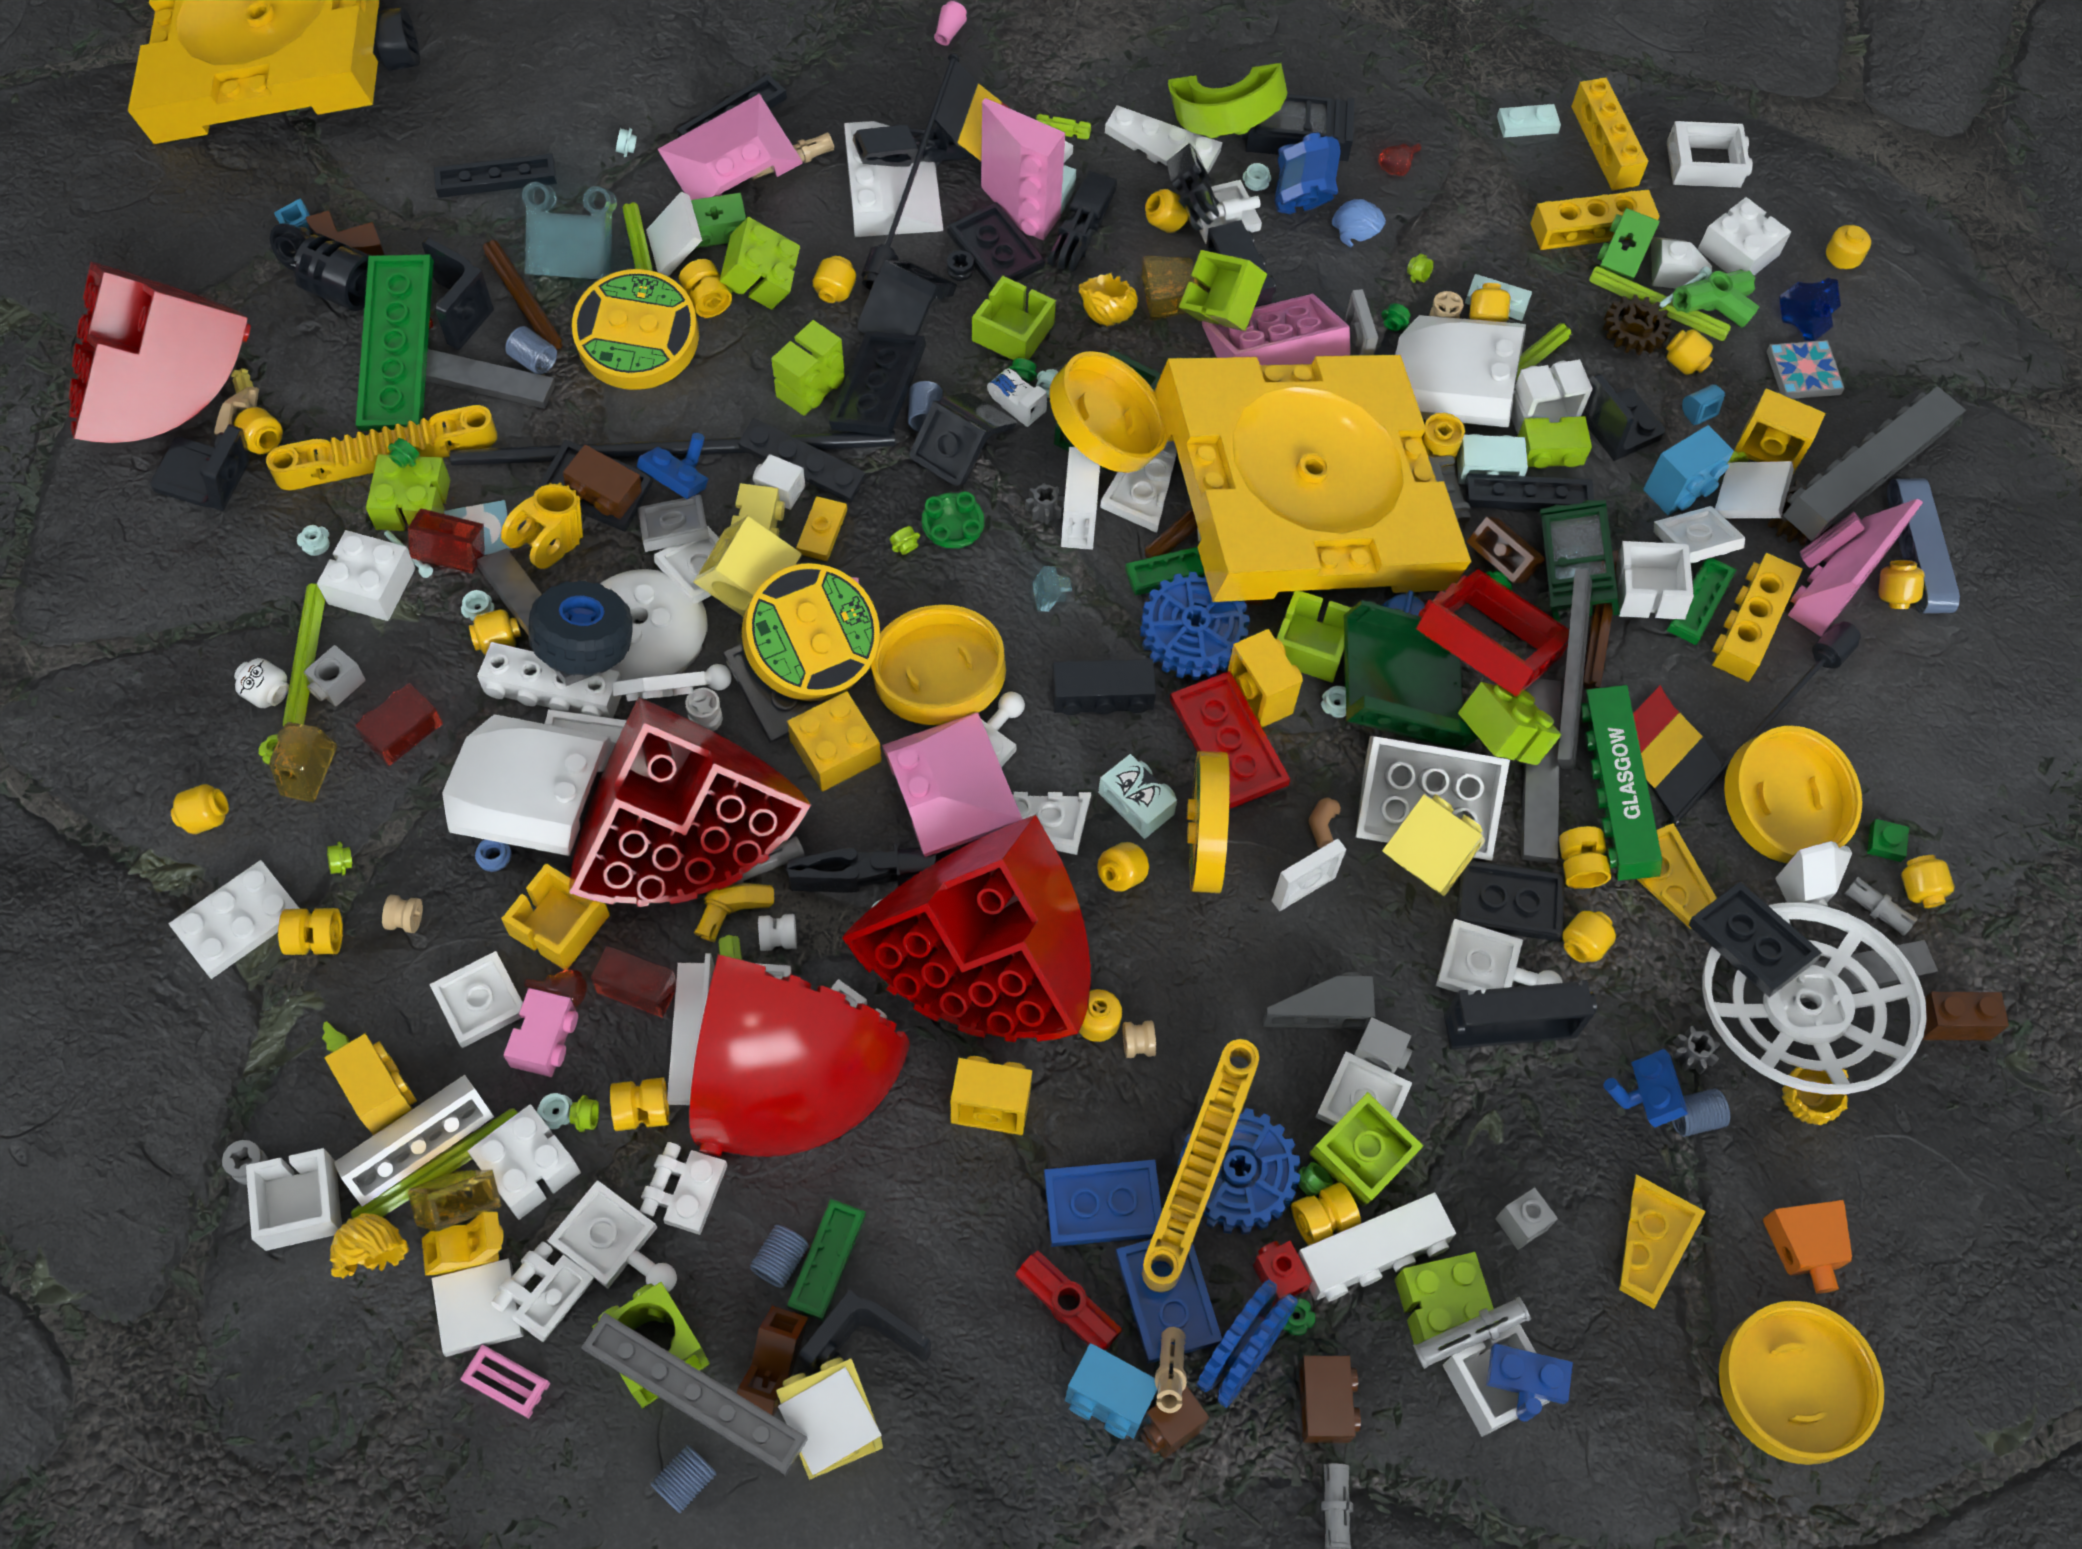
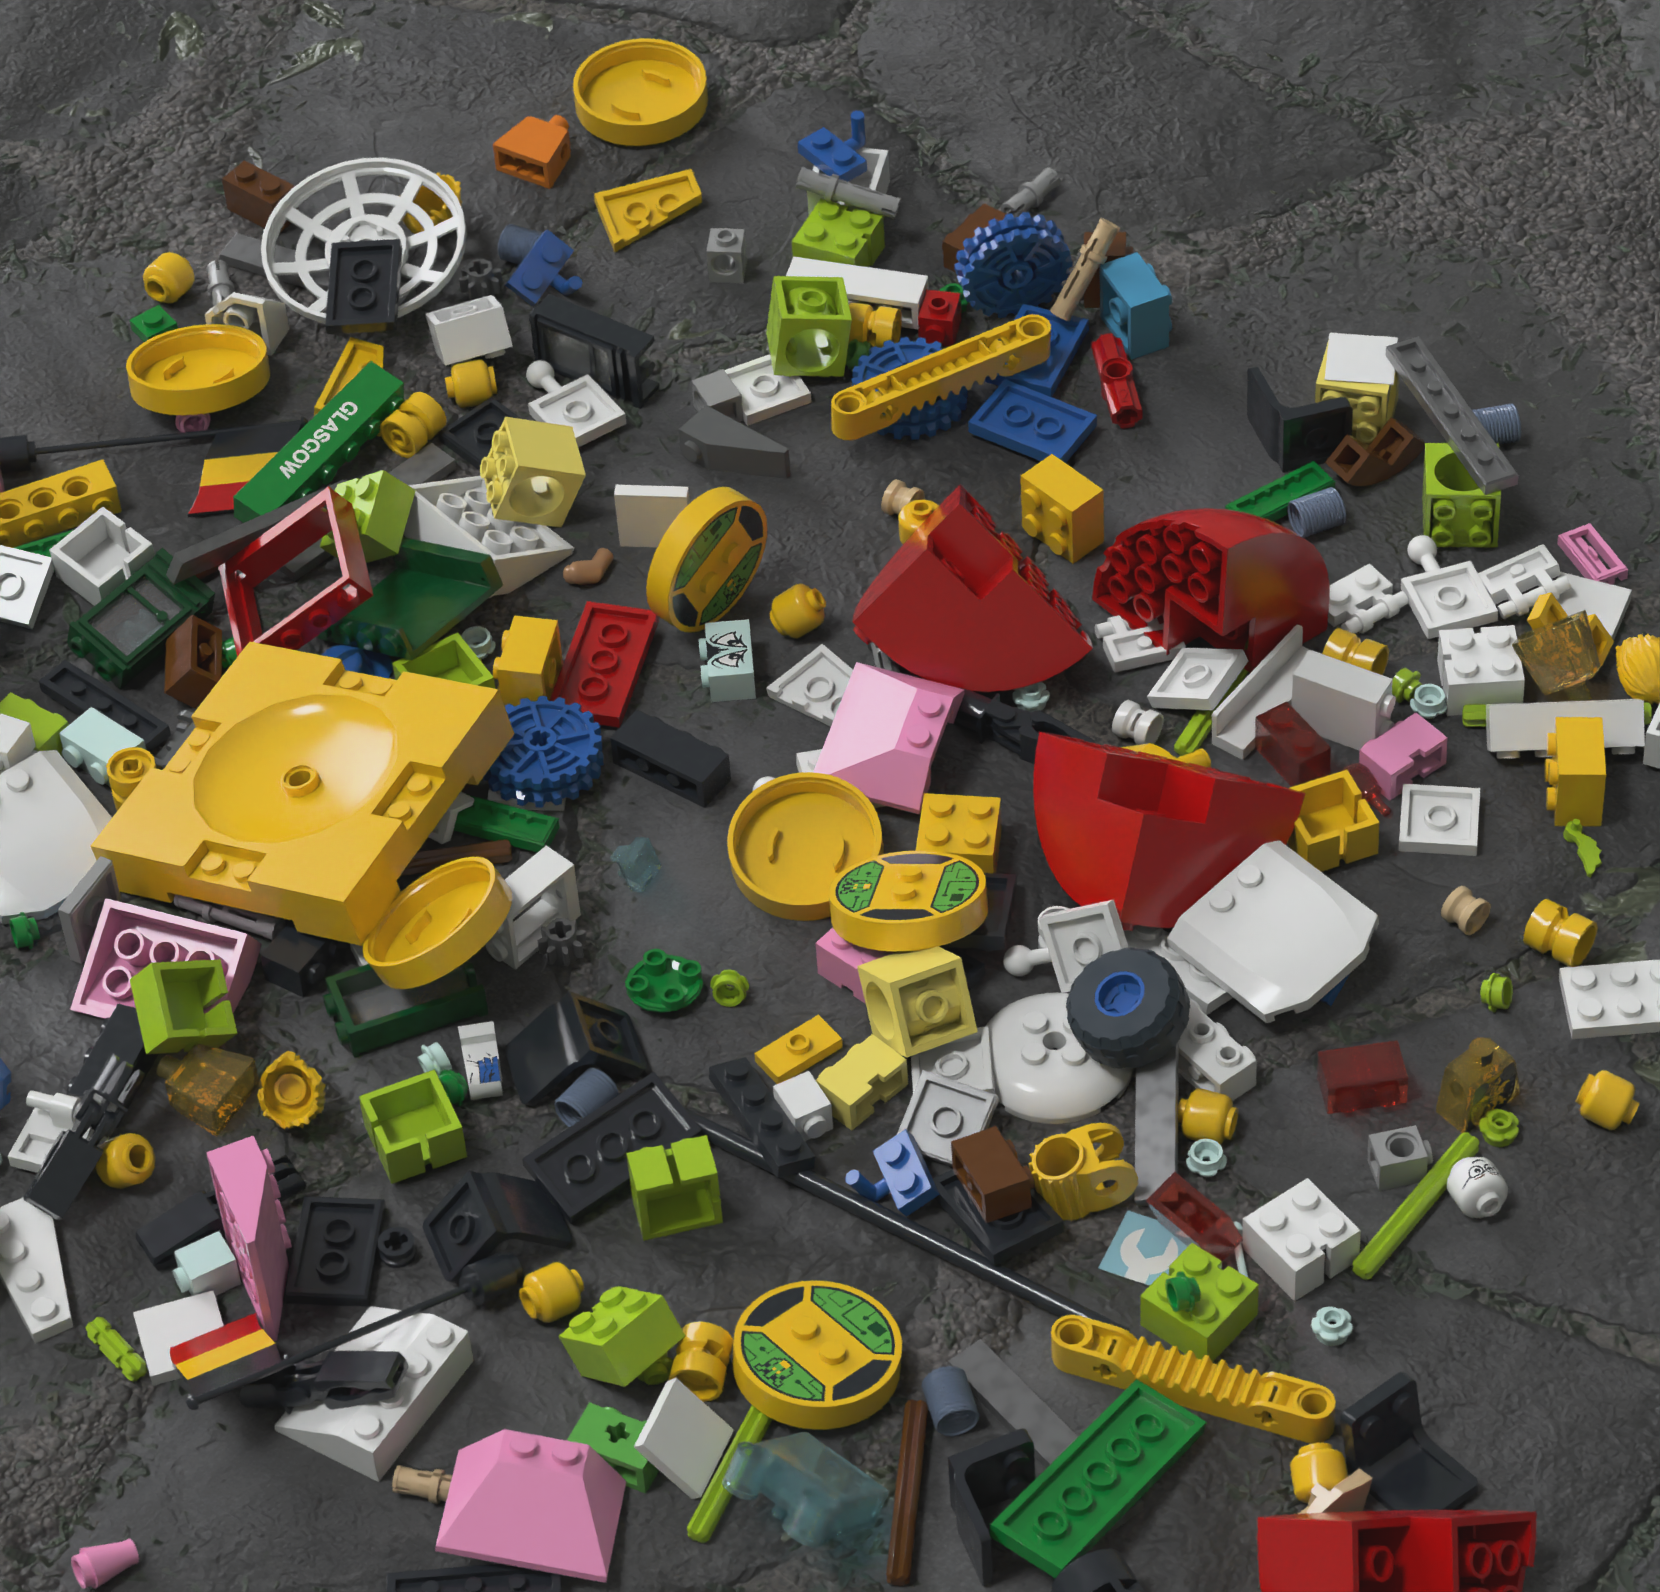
camera: 135 degrees left, 15 degrees down
none -> white brick [425,295,513,367]
none -> white brick [1291,650,1396,751]

